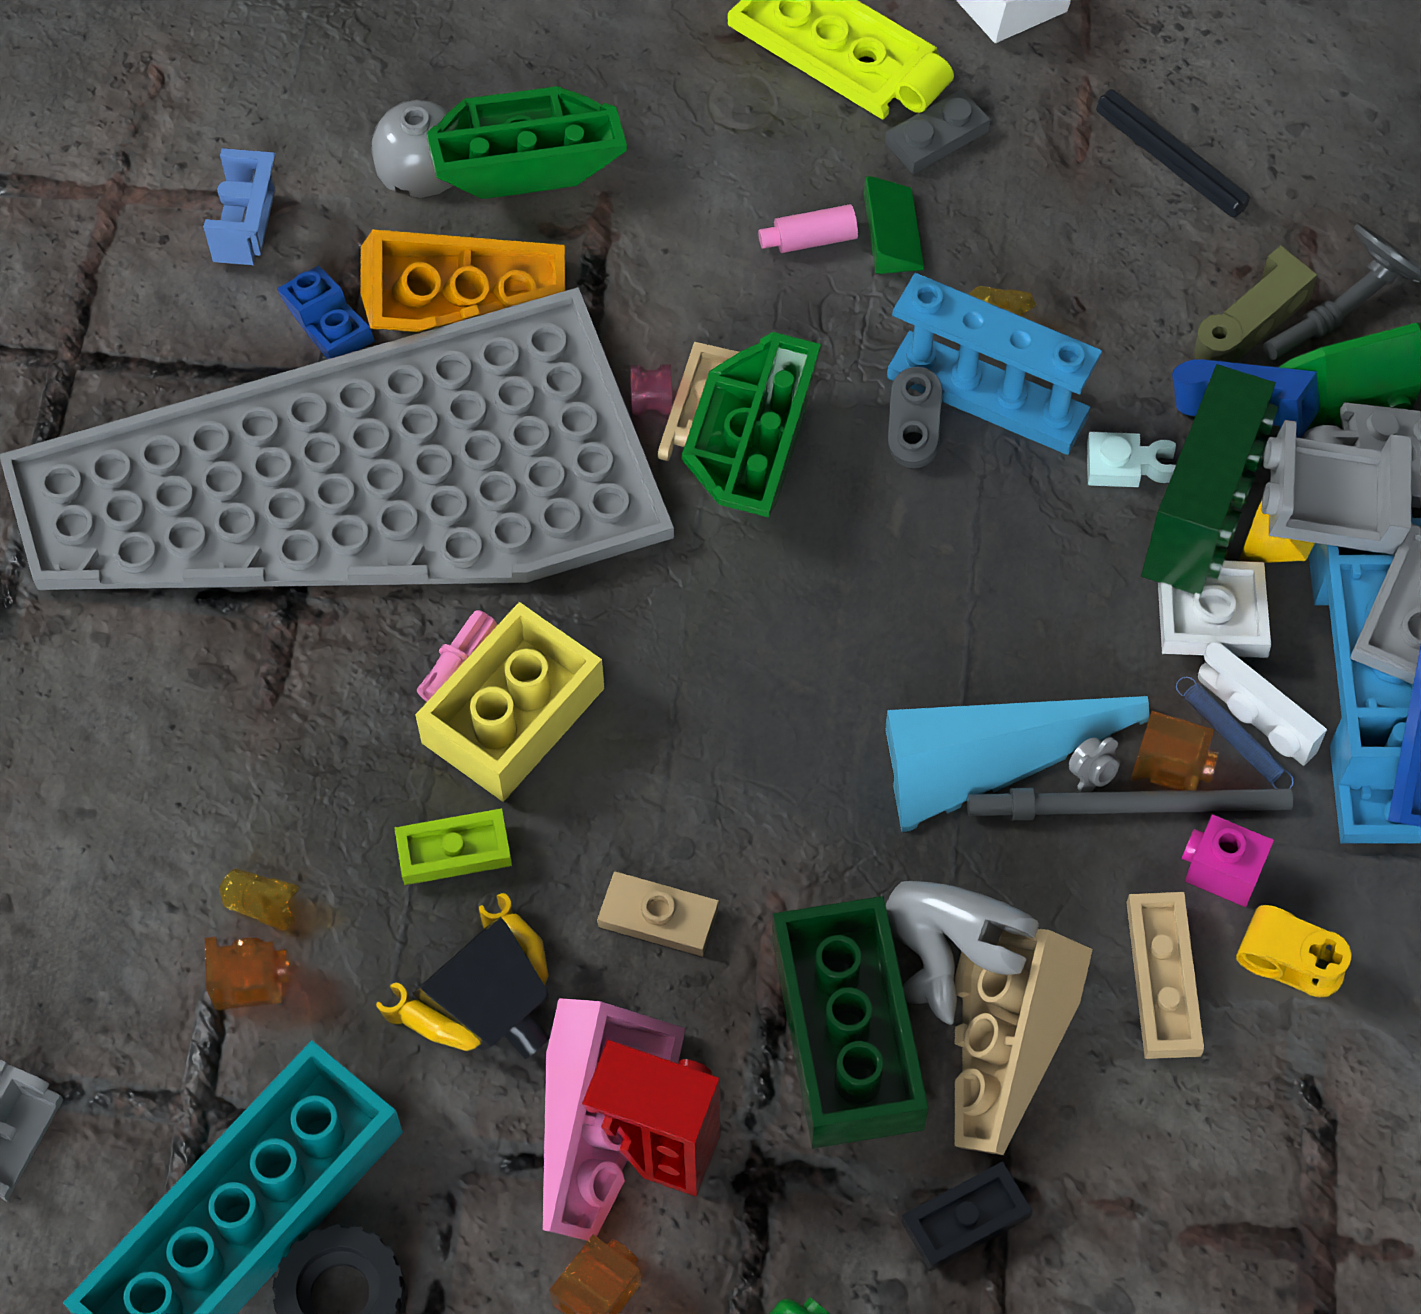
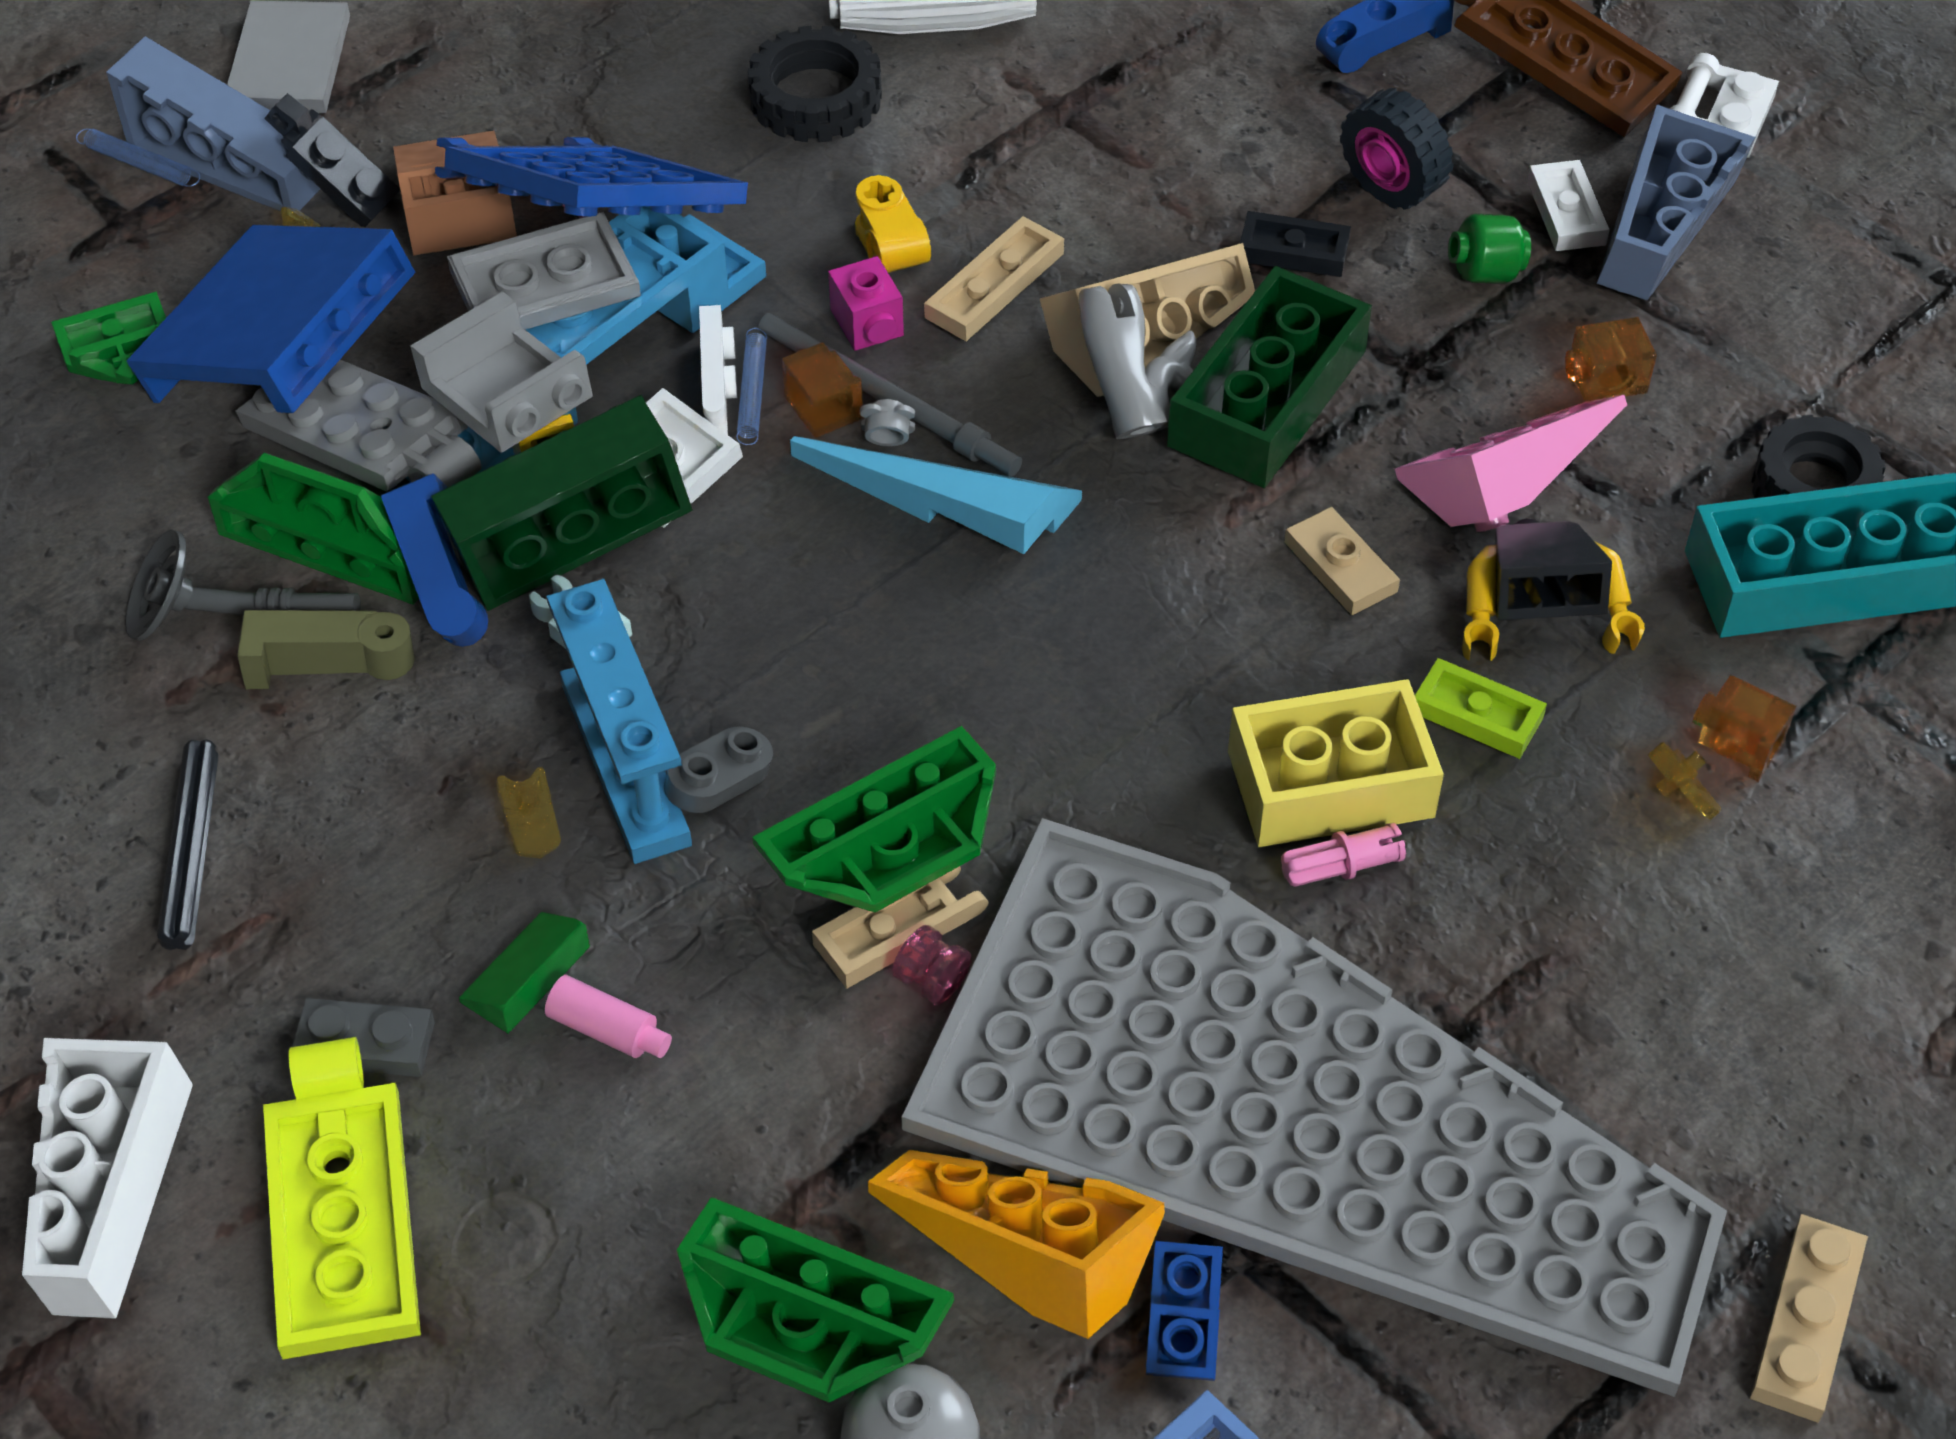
camera: 140 degrees left, 10 degrees down
red wedge [582,1039,720,1197] -> none

